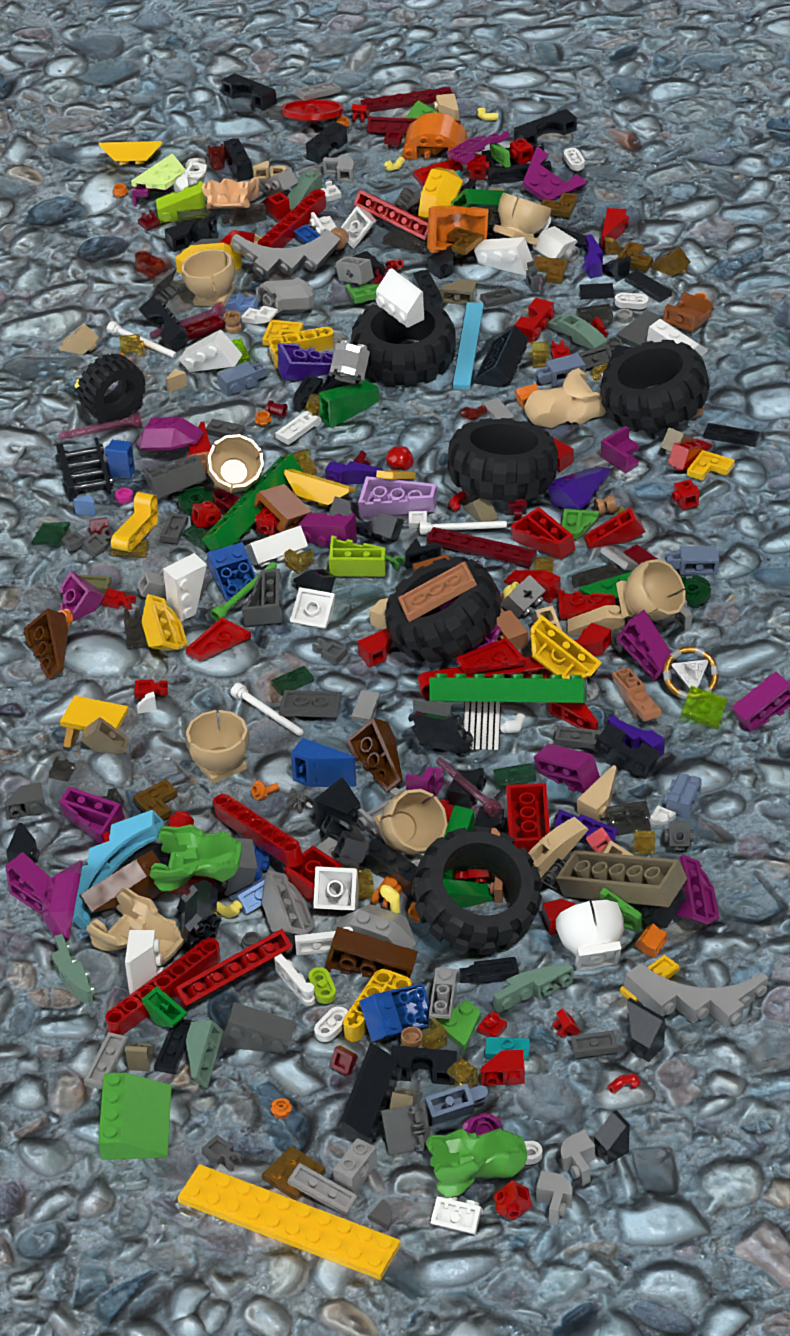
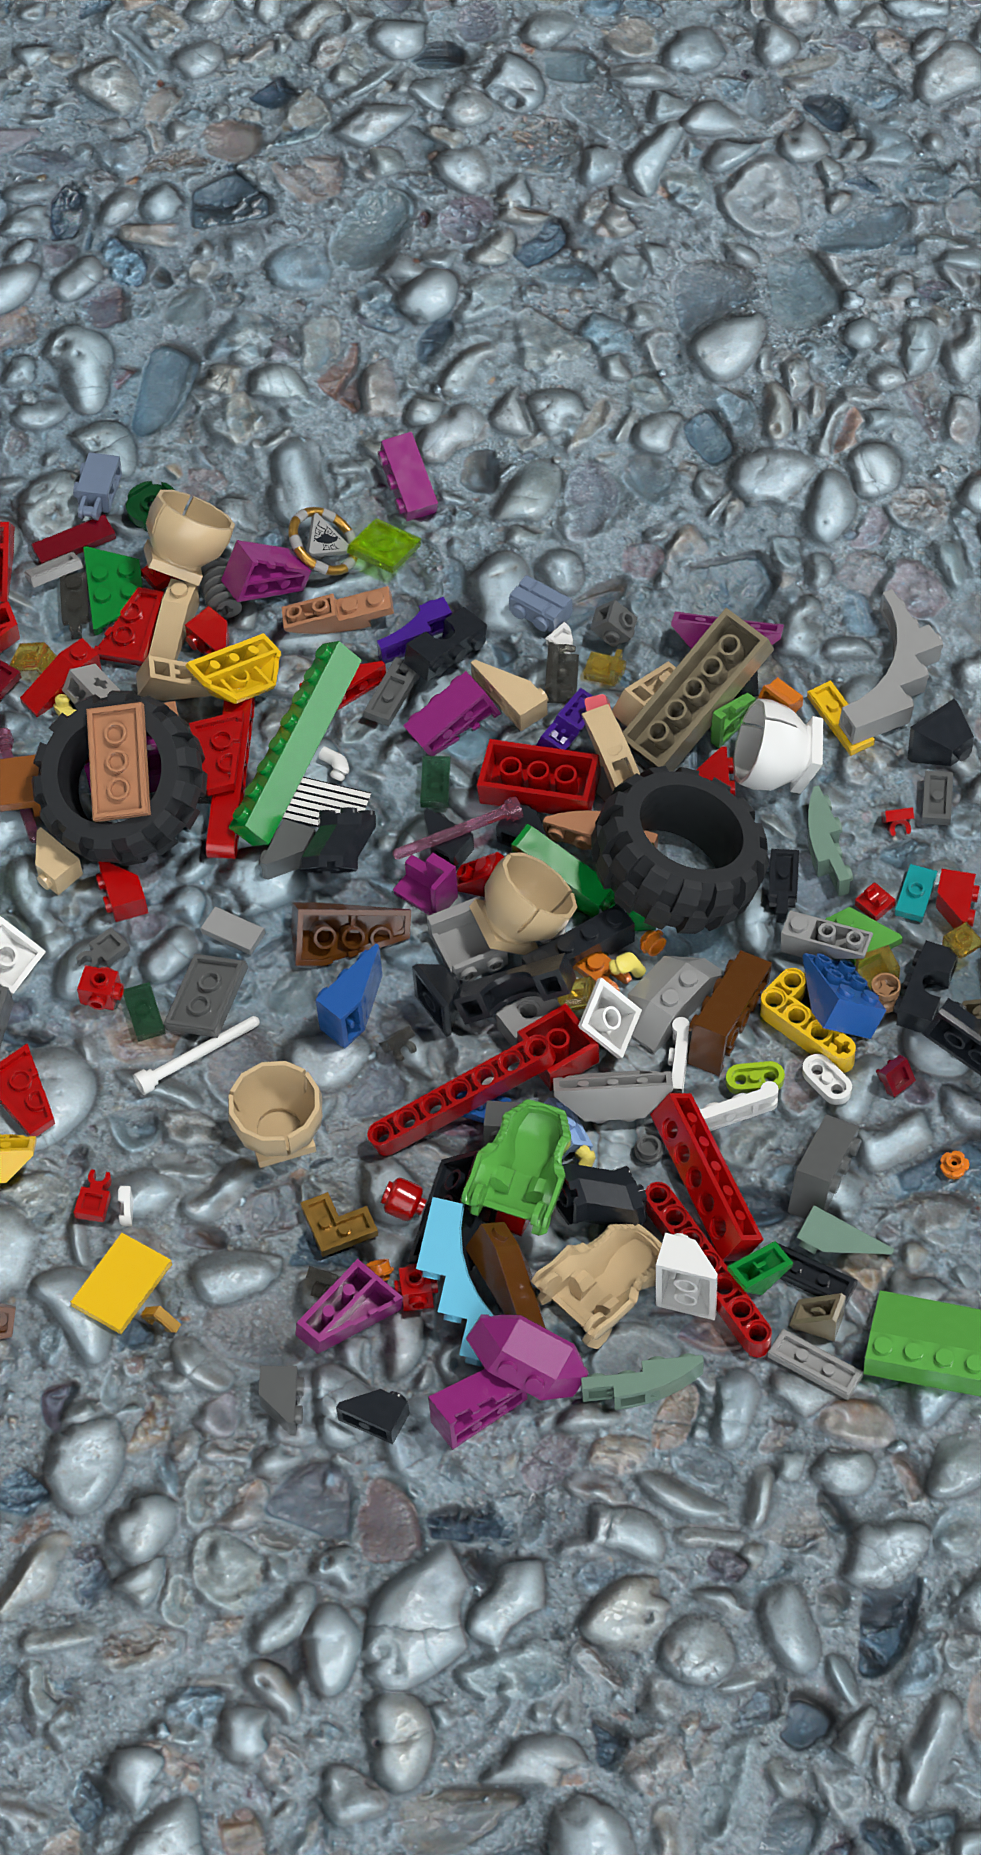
camera: 75 degrees left, 15 degrees up
clear smoke tile [49,757,75,782] -> none
dark tan slope [81,717,129,754] -> none
orange plate [251,781,280,800] -> none
none -> red brick [77,965,124,1011]

